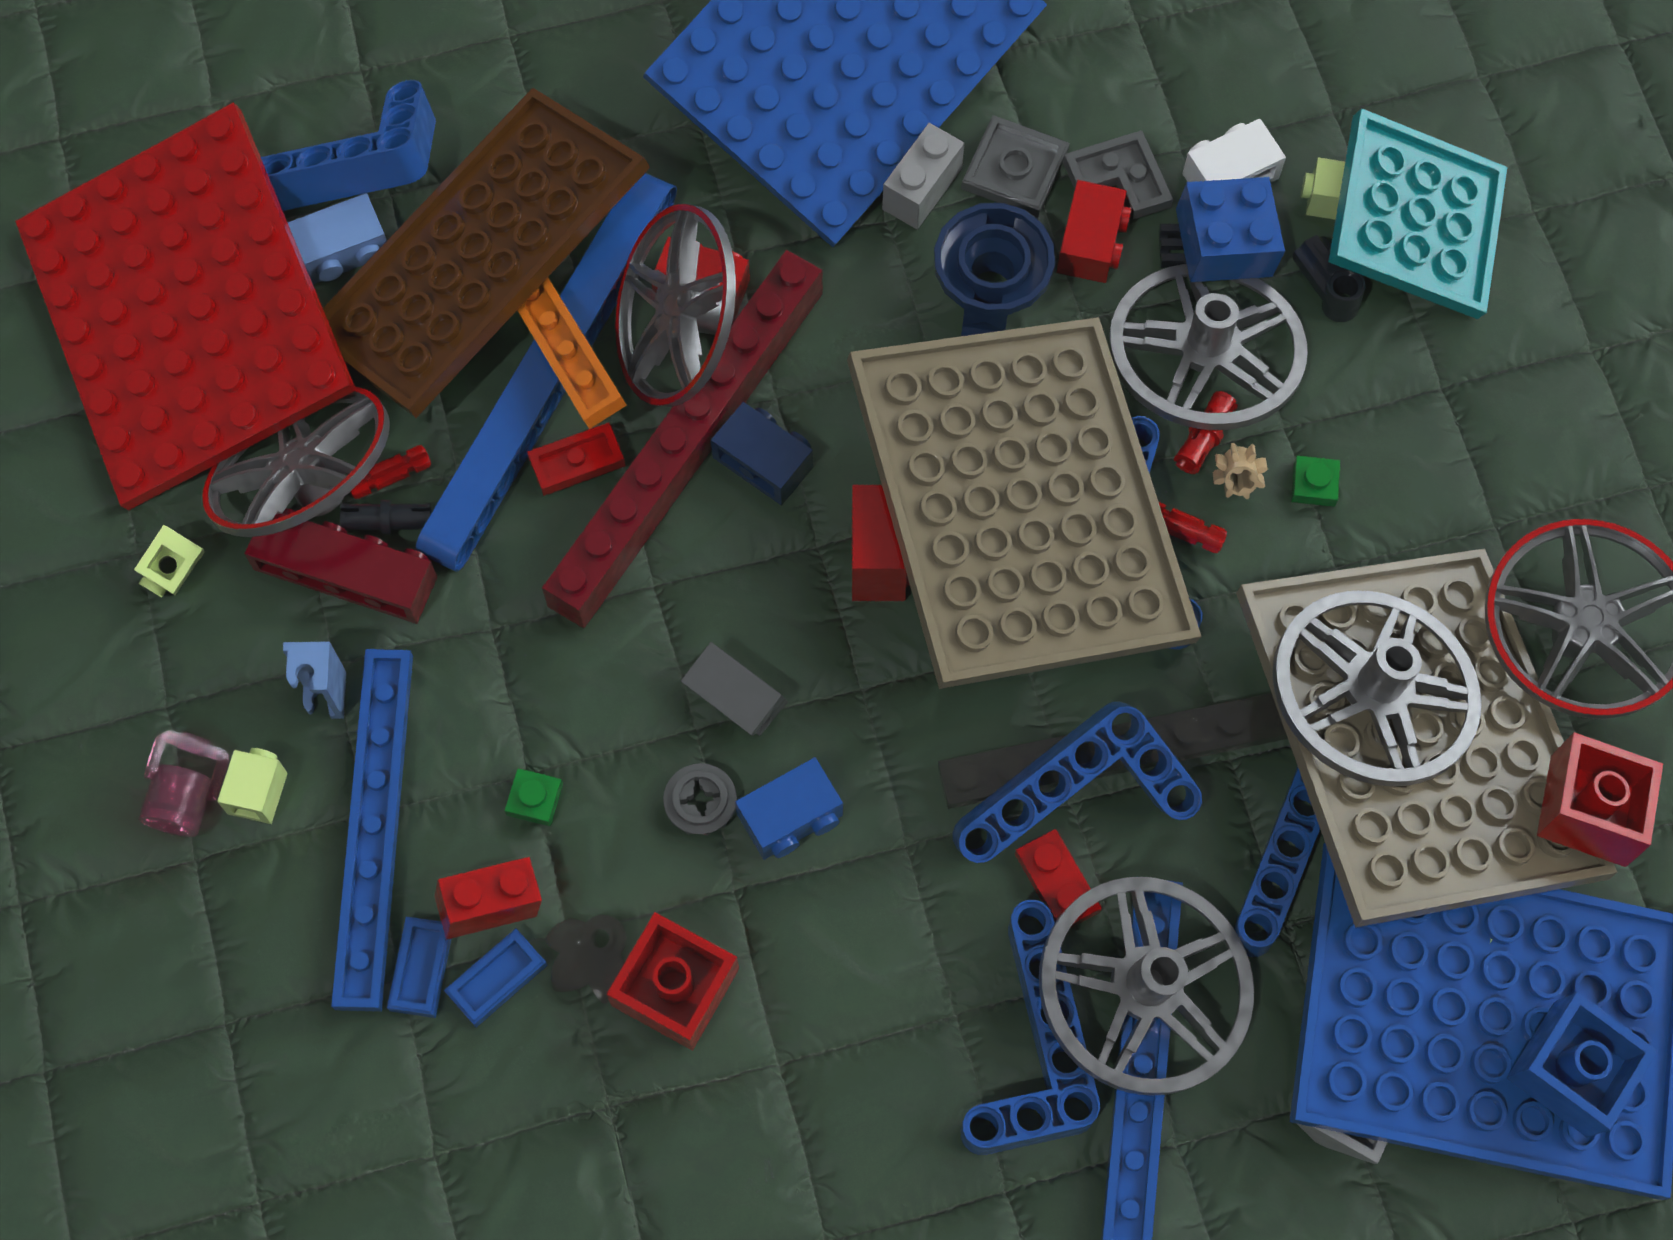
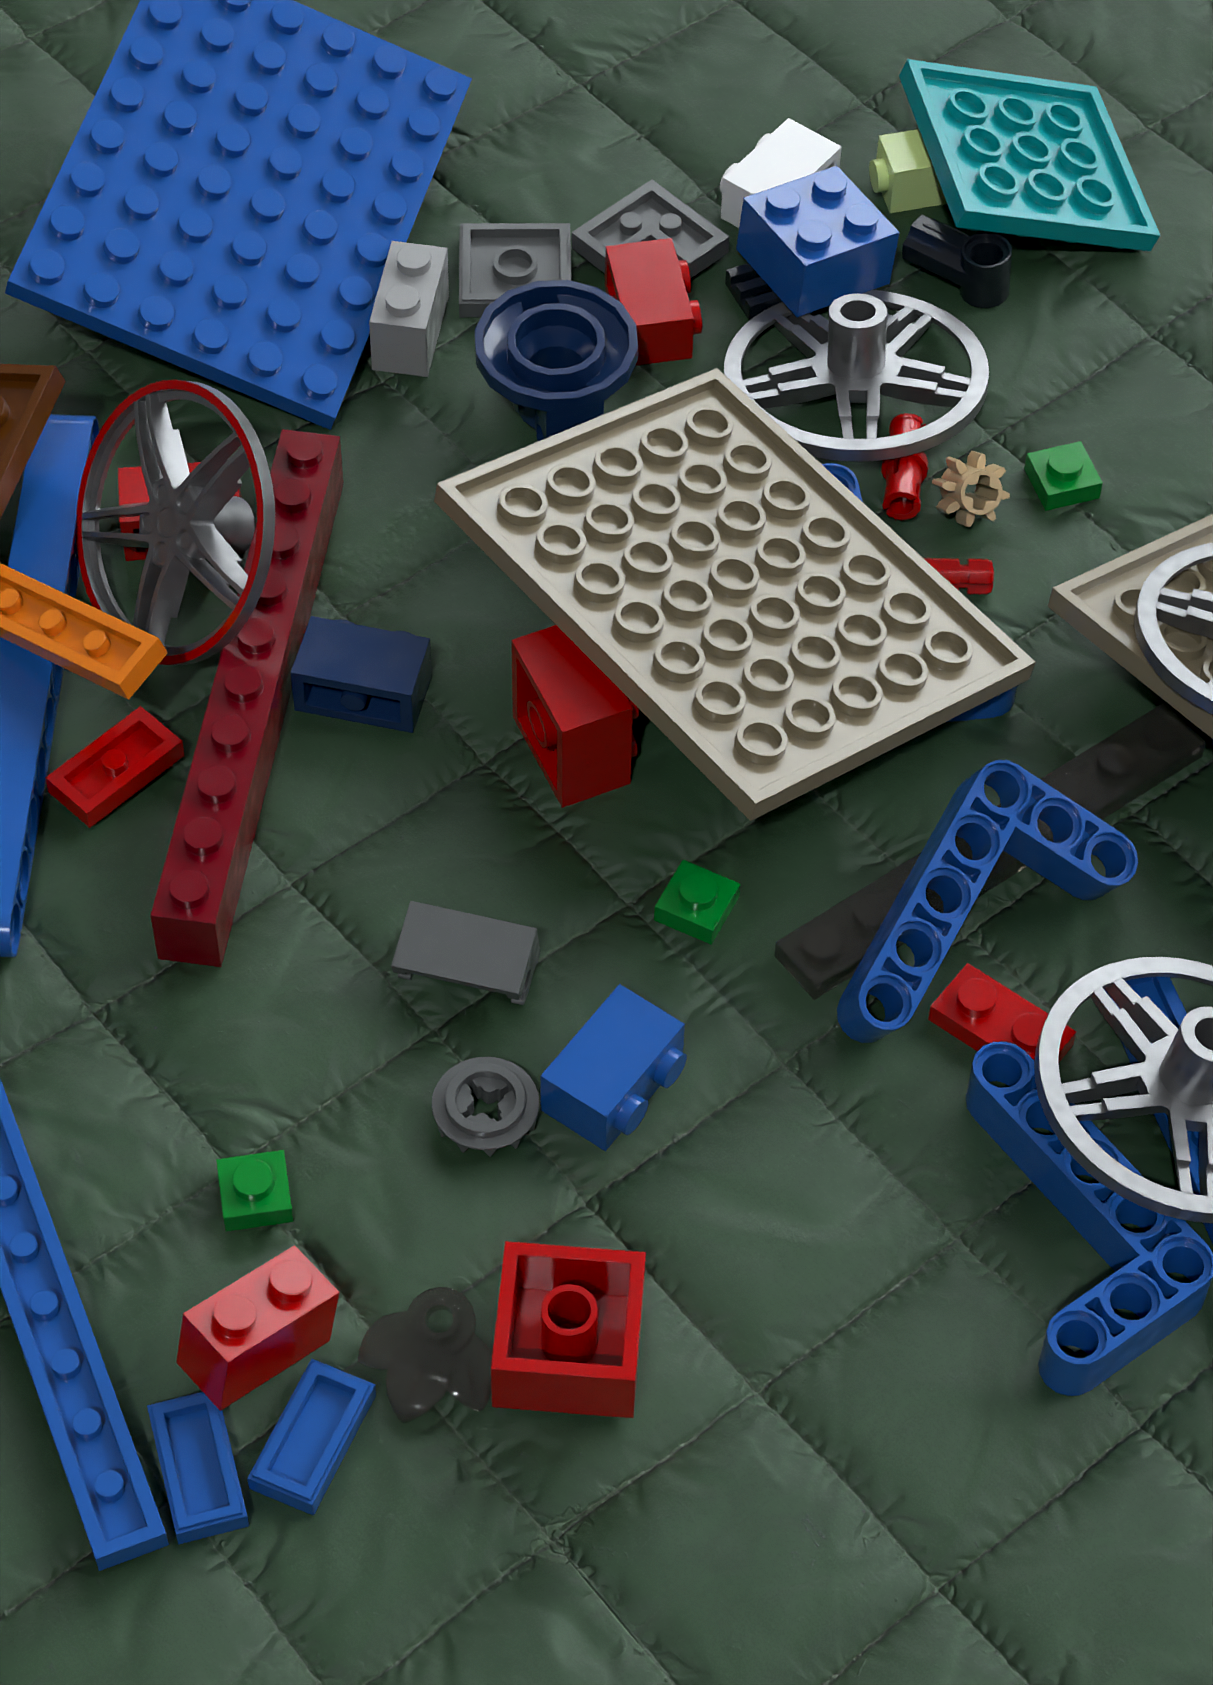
camera: 25 degrees left, 15 degrees down
none -> green plate [654,860,740,945]

